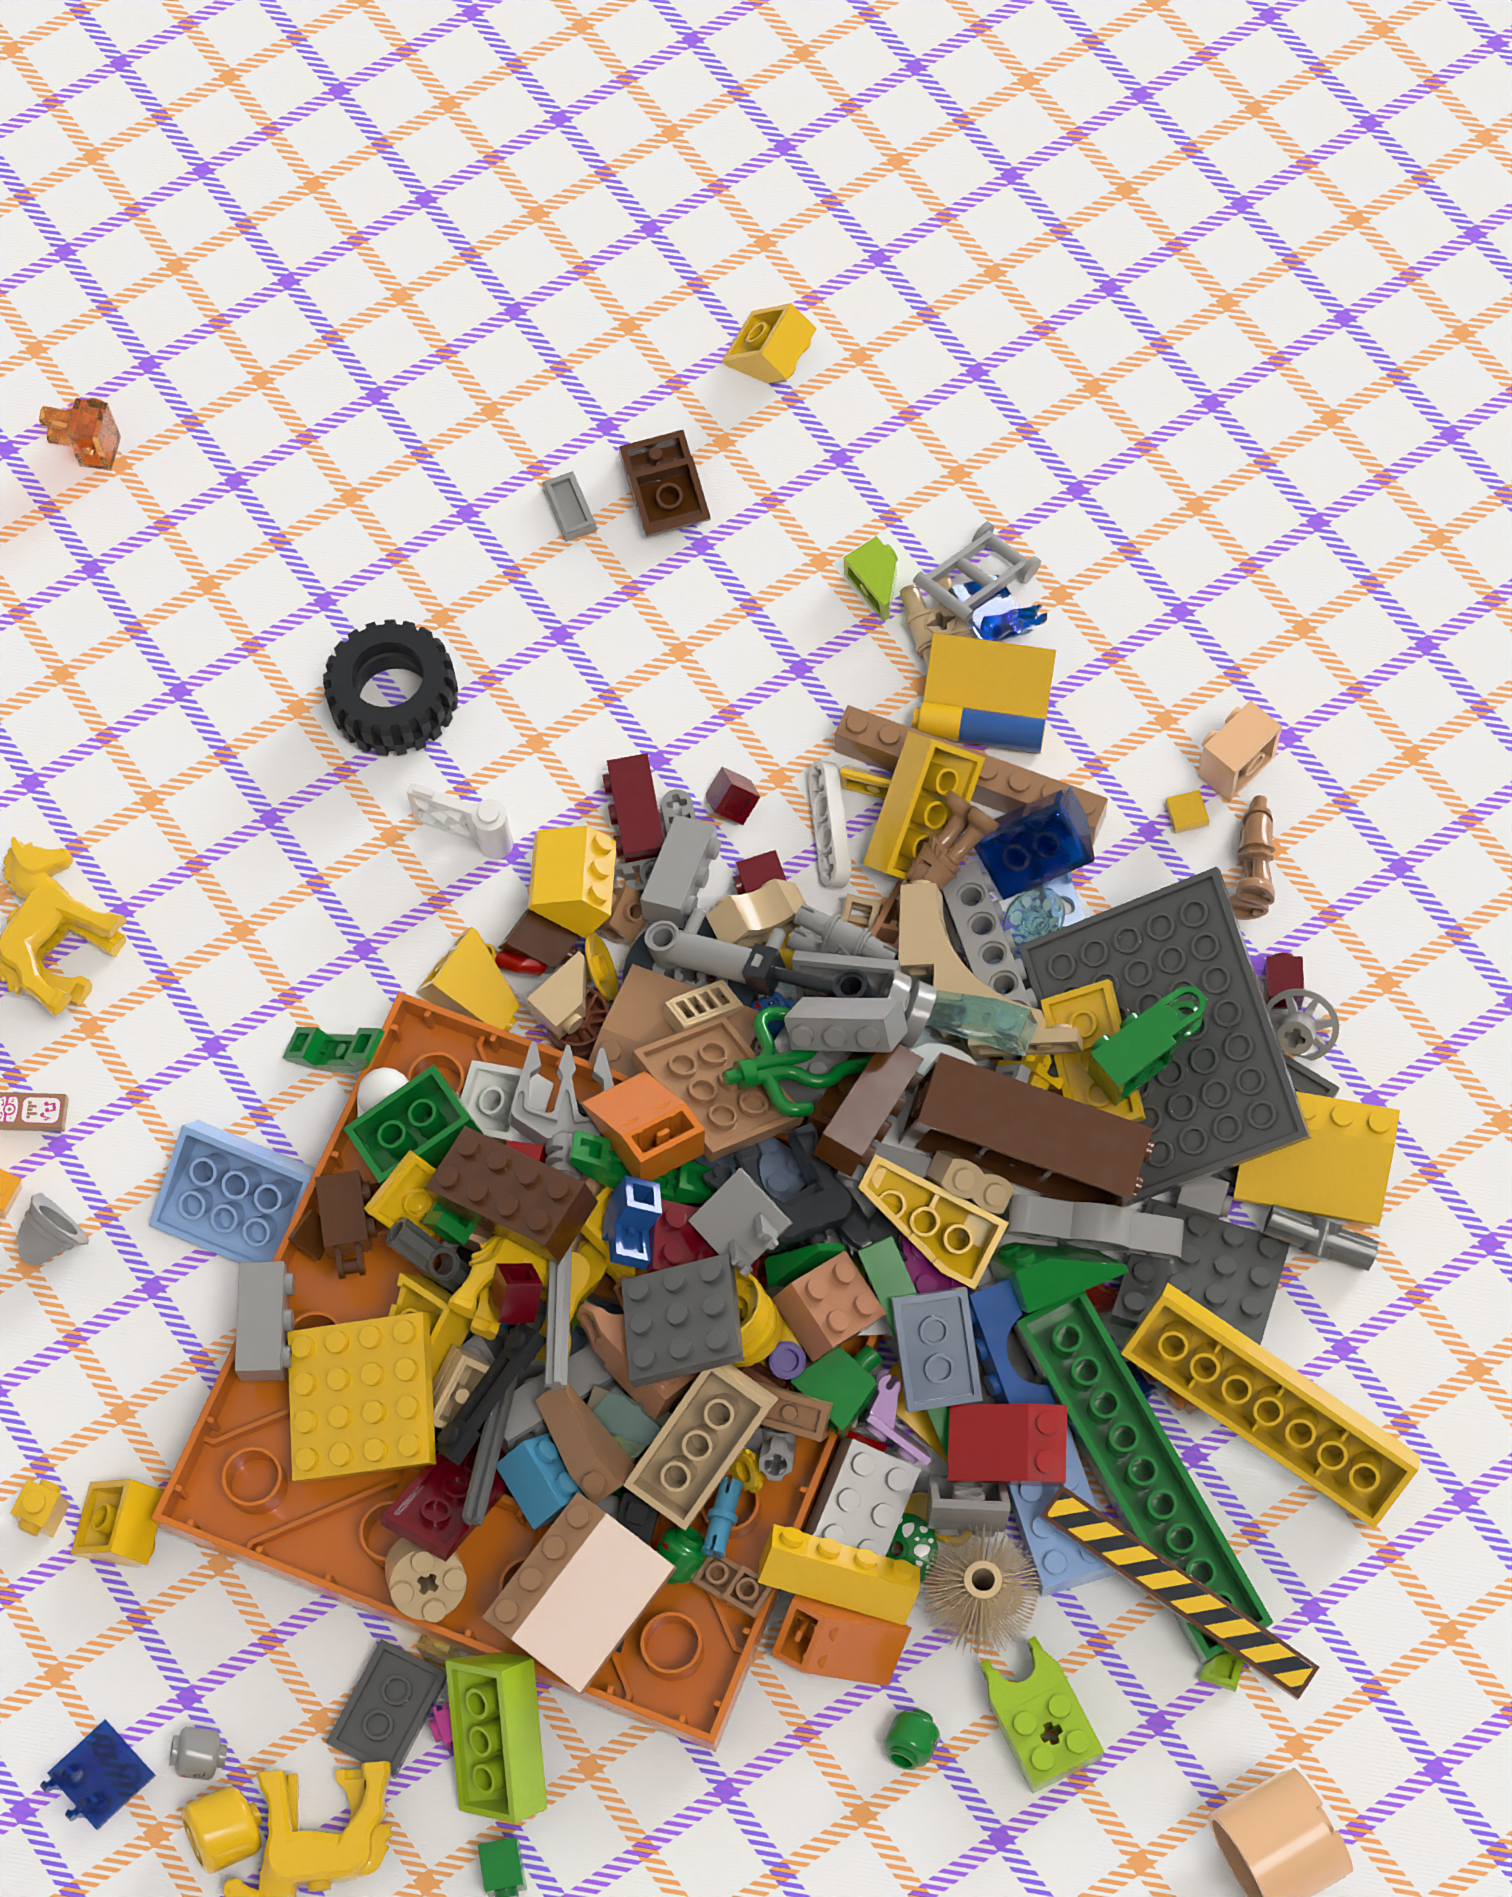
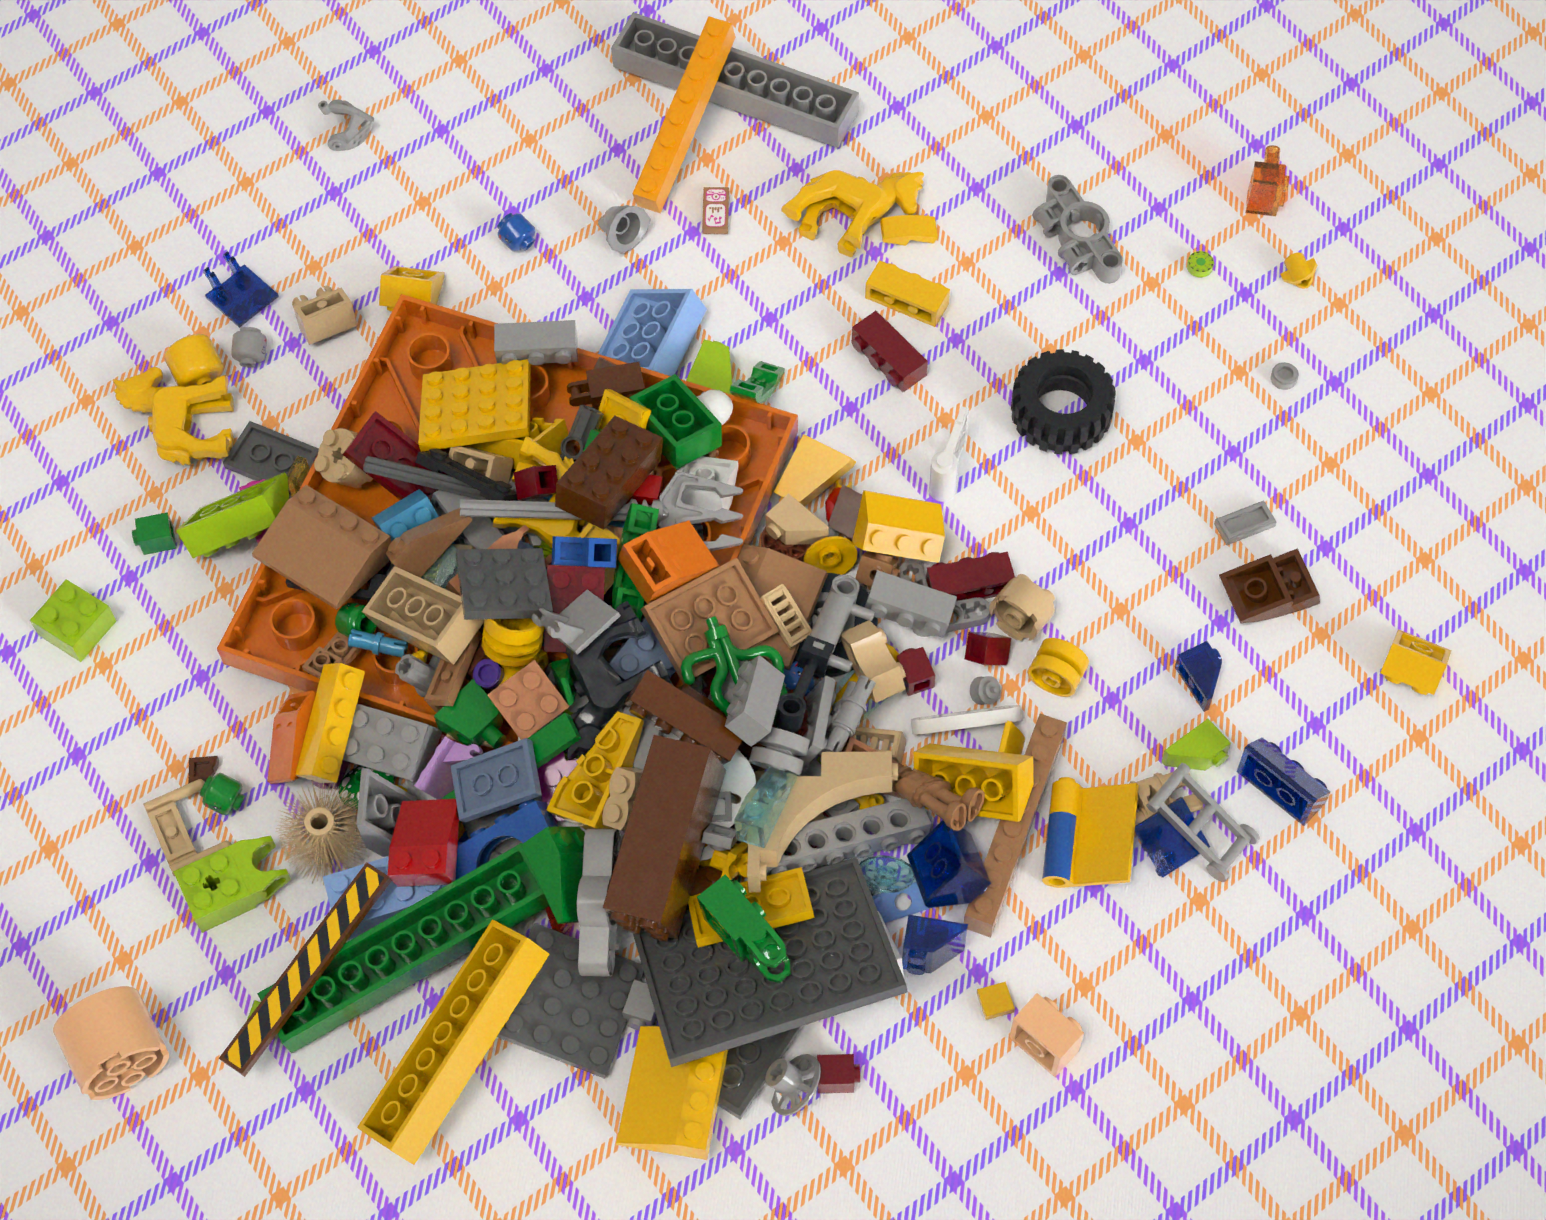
camera: 85 degrees right, 5 degrees down
yellow brick [10,1479,70,1538] -> none
medium nougat piece [1230,795,1275,920] -> none
dark grey piece [1263,1204,1379,1271] -> none
none -> tan plate [143,779,232,876]
none -> reddish brown tile [188,756,219,784]
none -> tan brick [292,286,357,345]
none -> blue head [497,213,535,251]
none -> lime slope [686,339,732,395]
none -> dark red brick [851,310,928,392]
none -> yellow brick [865,260,950,327]
none -> yellow slope [880,215,938,246]
none -> clear blue slope [902,915,968,975]
none -> light grey wheel [970,676,1001,705]
none -> tan brick [989,574,1055,641]
none -> yellow wheel [1027,638,1089,697]
none -> light grey piece [1032,175,1123,284]
none -> clear blue slope [1175,641,1222,712]
none -> lime tile [1187,251,1214,278]
none -> clear blue slope [1236,737,1331,826]
none -> light grey tile [1270,362,1299,390]
none -> yellow piece [1280,252,1318,289]

